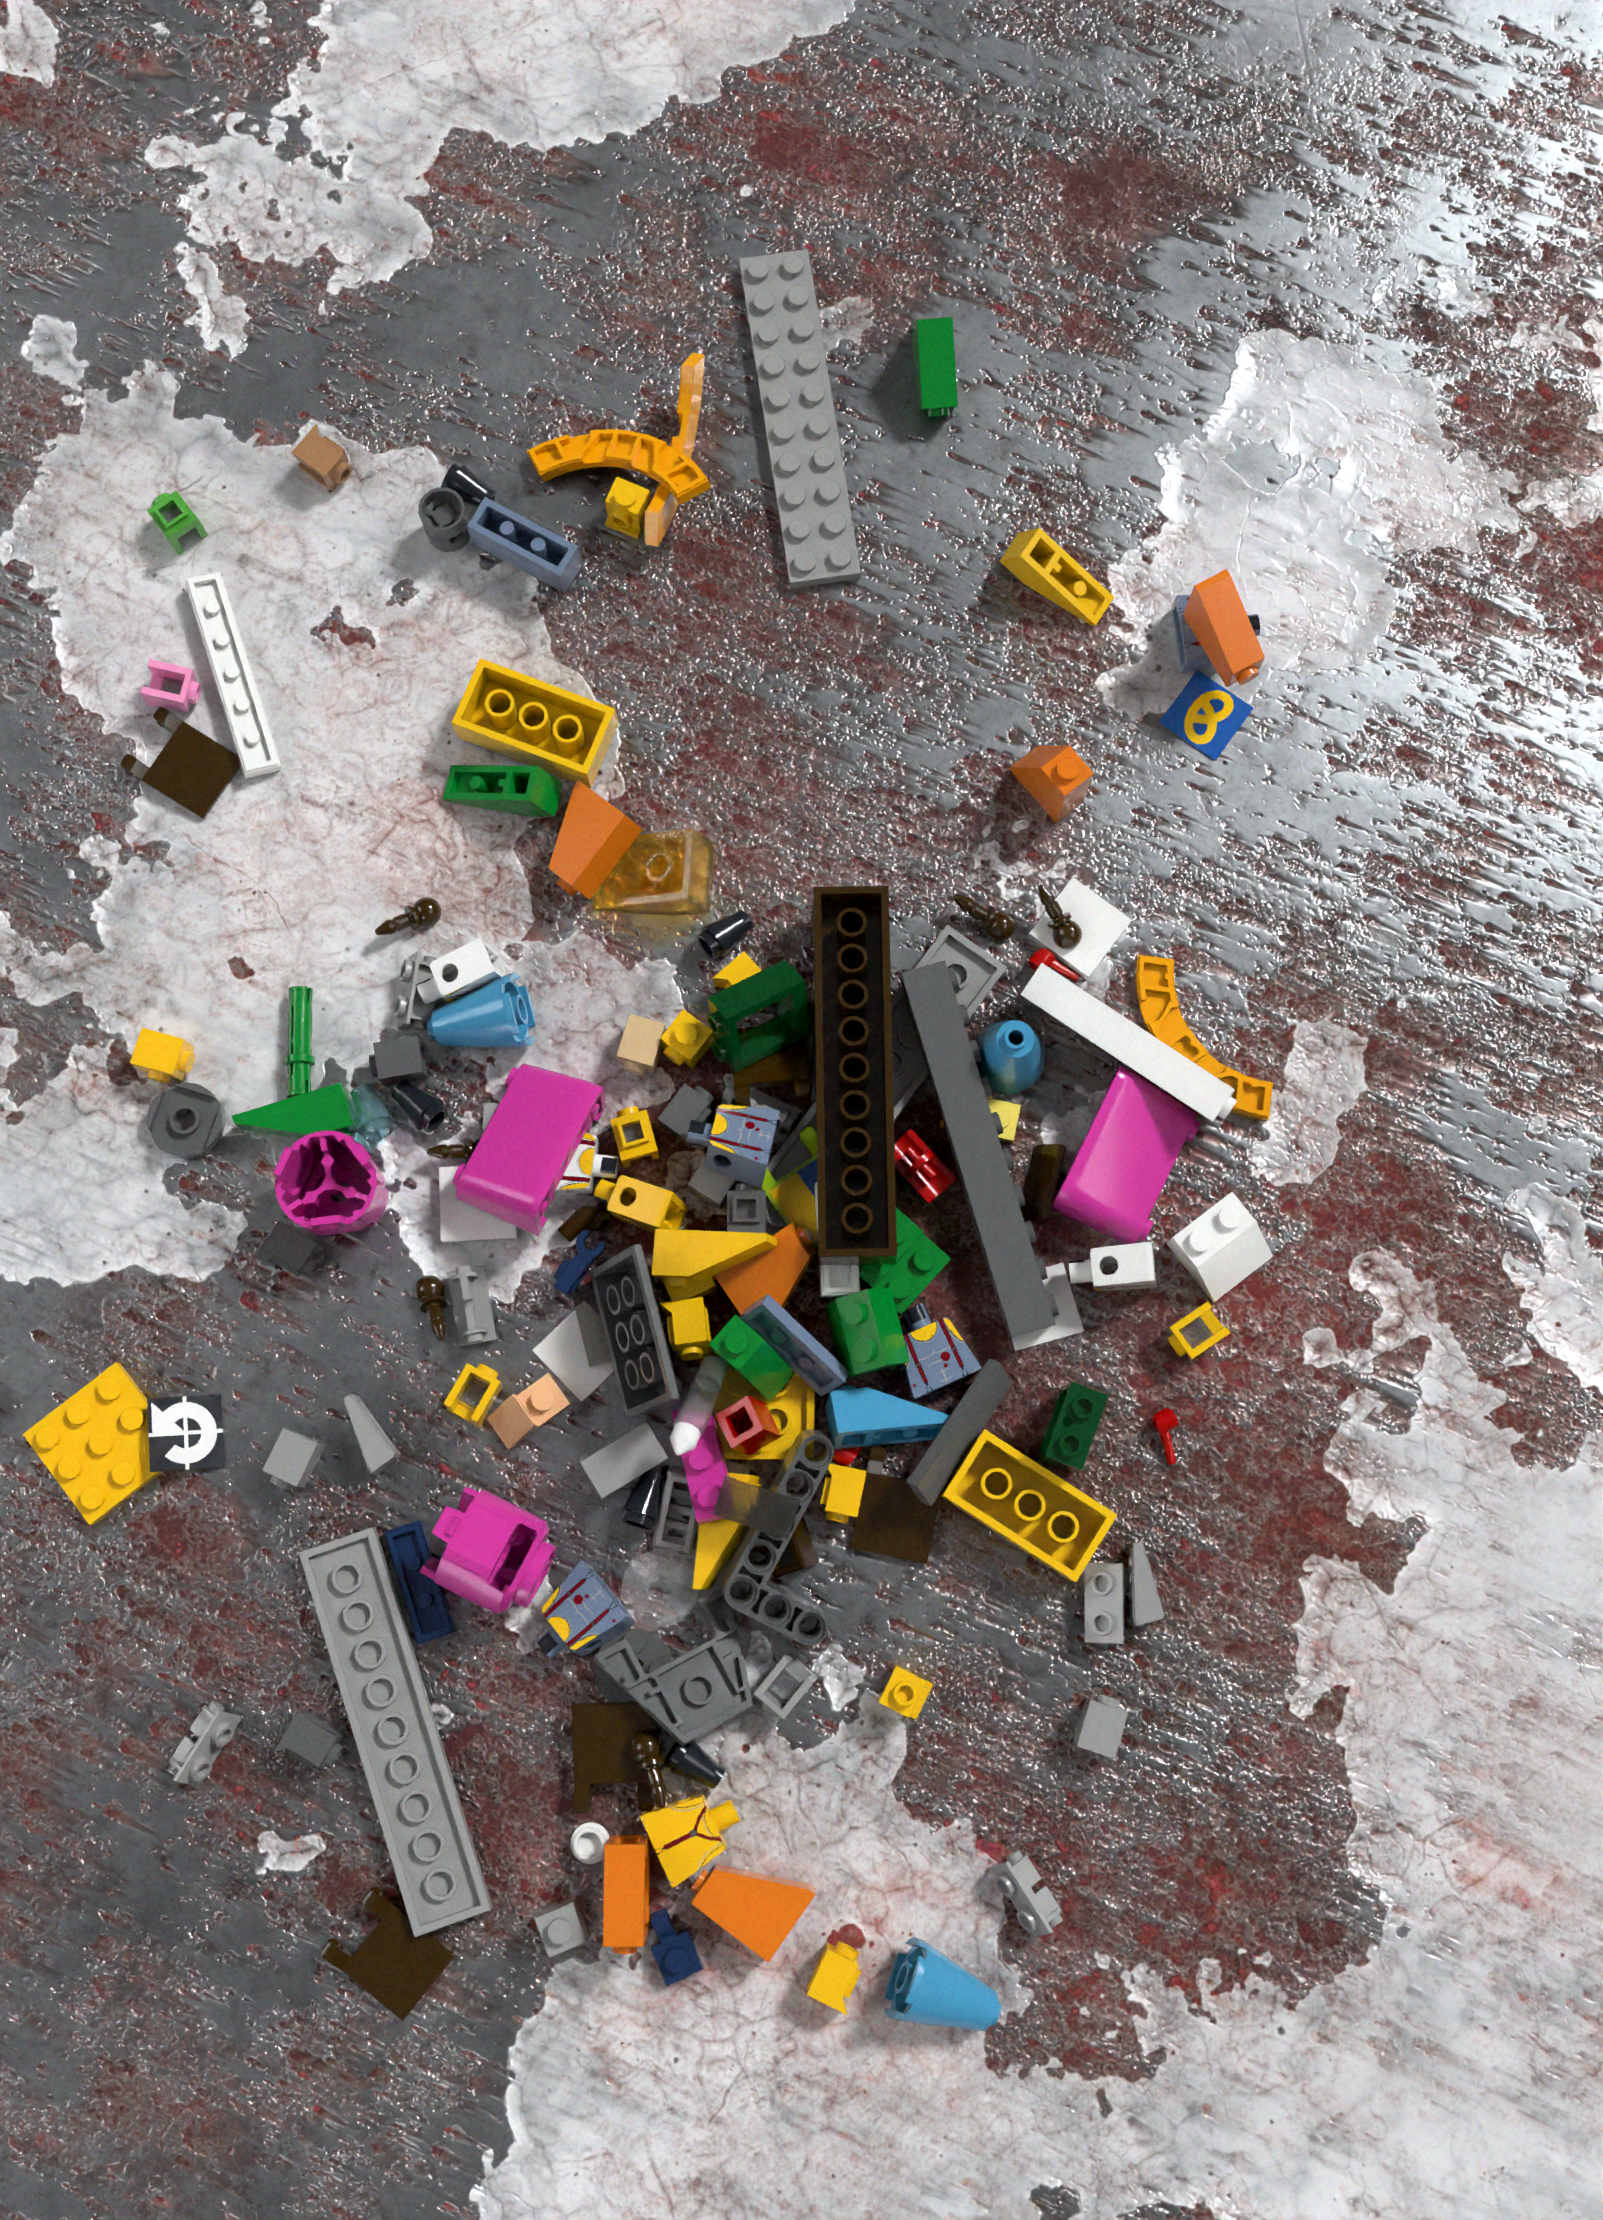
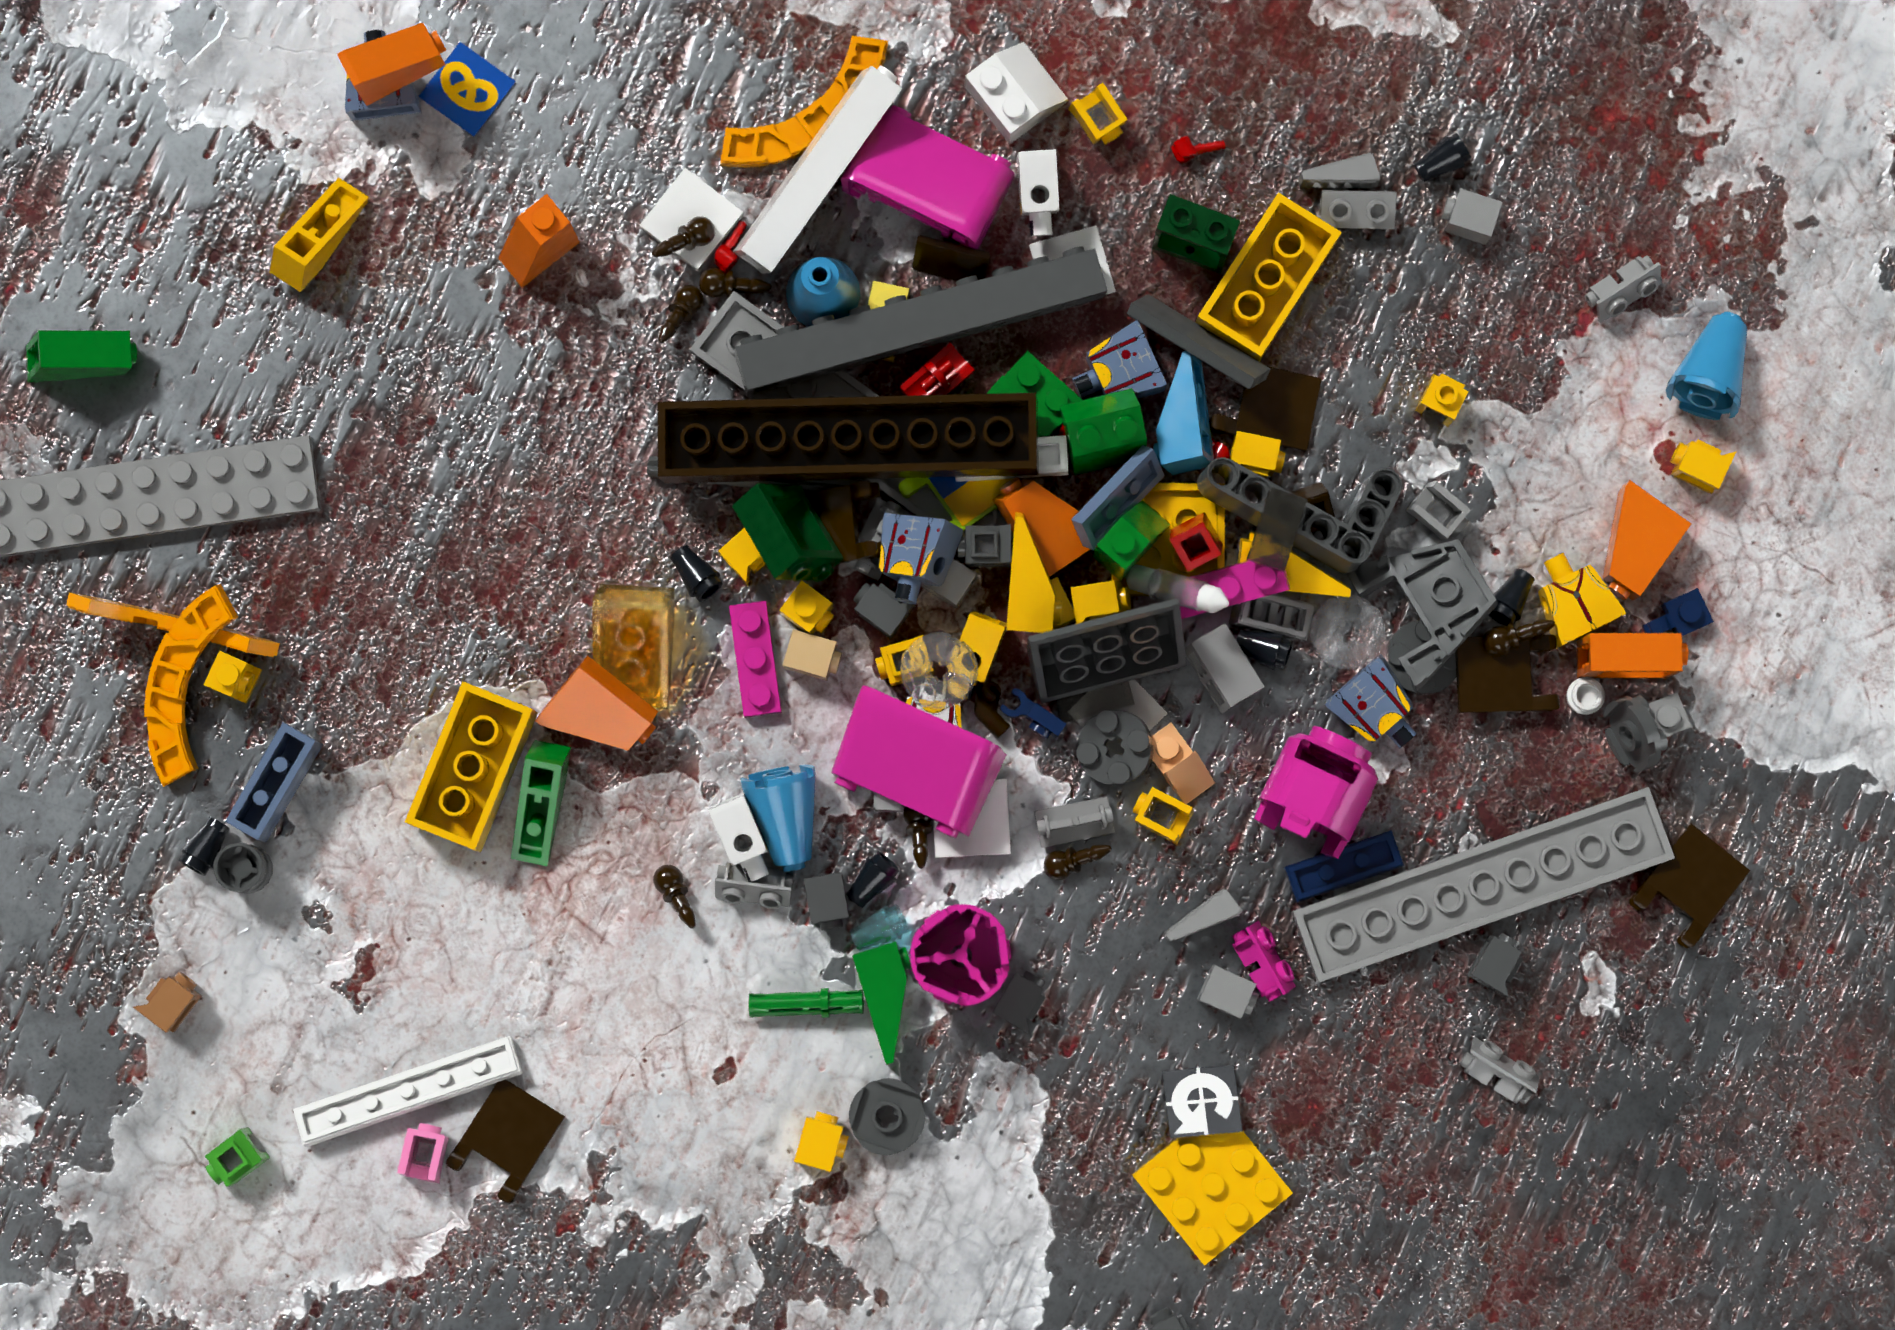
camera: 90 degrees left, 5 degrees up
none -> dark brown bar [699,268,772,298]
none -> dark pink plate [729,601,782,718]
none -> clear plate [901,632,978,709]
none -> dark grey plate [1076,710,1154,785]
none -> dark pink hinge [1232,920,1296,1002]
none -> black cone [1413,133,1471,183]
none -> dark grey plate [1604,695,1668,773]

